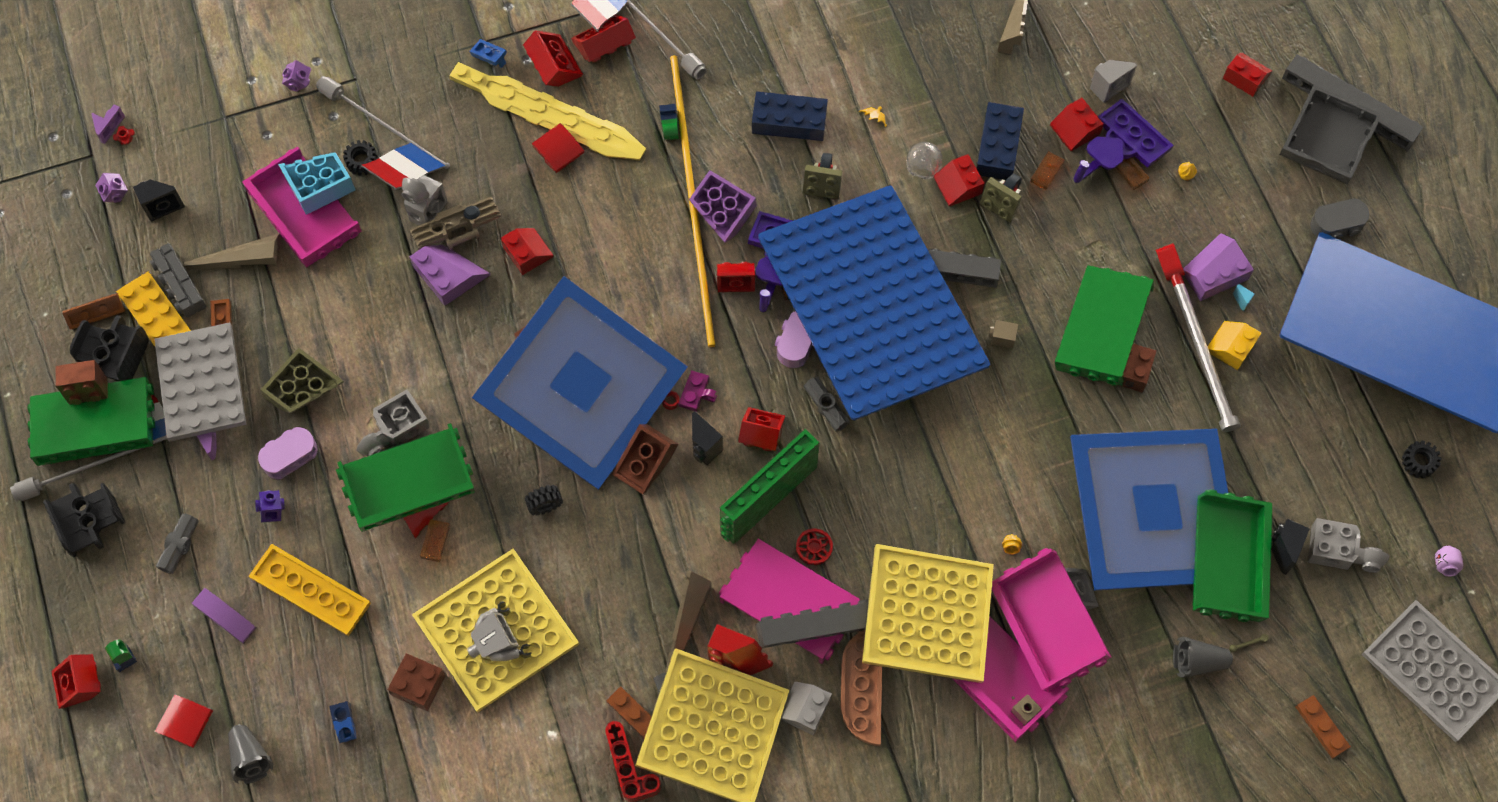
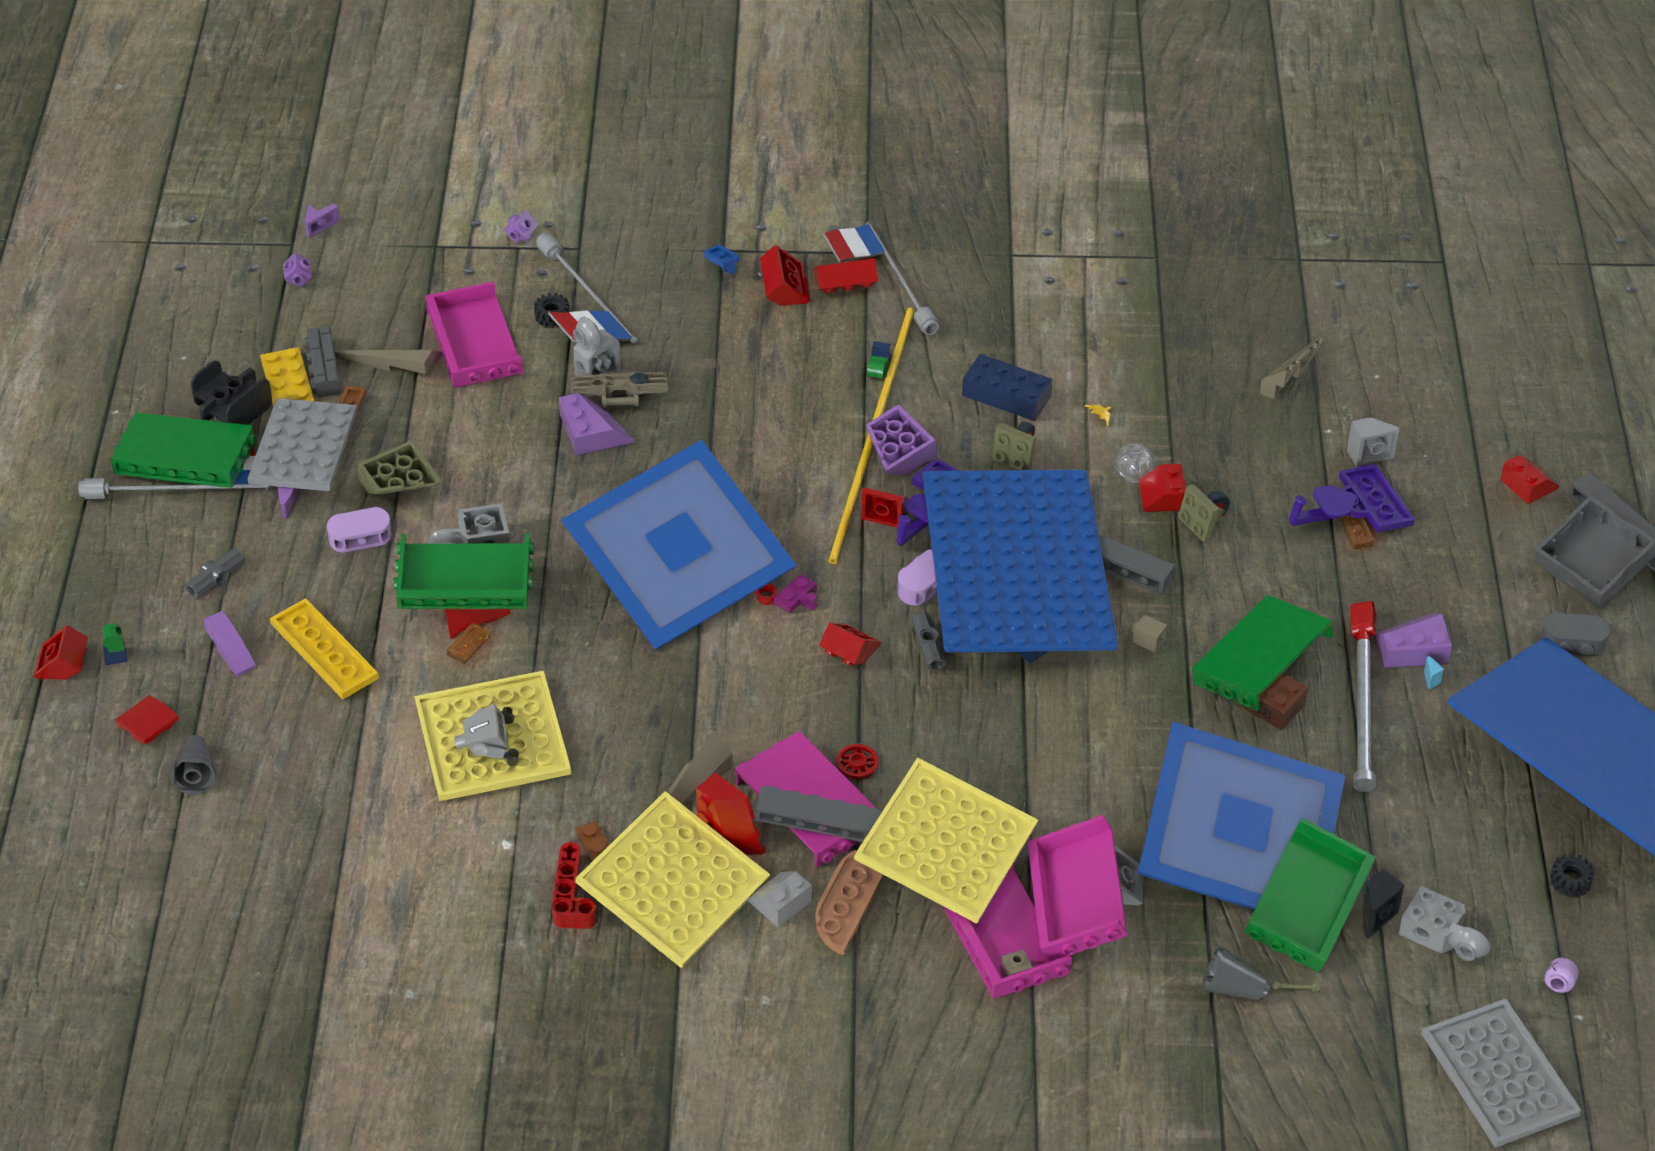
camera: 20 degrees right, 20 degrees down
black piece [43,483,125,558] -> none
copper brick [56,360,108,405] -> none
dark orange plate [62,293,125,330] -> none
red plate [113,126,135,145] -> none
black slope [133,179,185,222] -> none
dark purple brick [255,490,285,523] -> none
medium azure wedge [278,152,355,215] -> none
leg [329,701,357,743] -> none
copper brick [387,653,446,712] -> none
light yellow plate [449,62,646,161] -> none
red slope [501,228,554,275] -> none
black tyre [525,485,563,516] -> none
red slope [532,123,585,173] -> none
copper slope [612,424,679,494] -> none
black slope [692,411,723,466] -> none
green panel [719,429,819,544] -> none
dark blue brick [976,102,1024,180] -> none
yellow plate [1002,534,1022,555] -> none
clear orange plate [1030,151,1064,190] -> none
red slope [1050,98,1103,151] -> none
yellow plate [1178,162,1197,180] -> none
yellow slope [1208,321,1262,370] -> none
dark orange plate [1295,695,1351,759] -> none

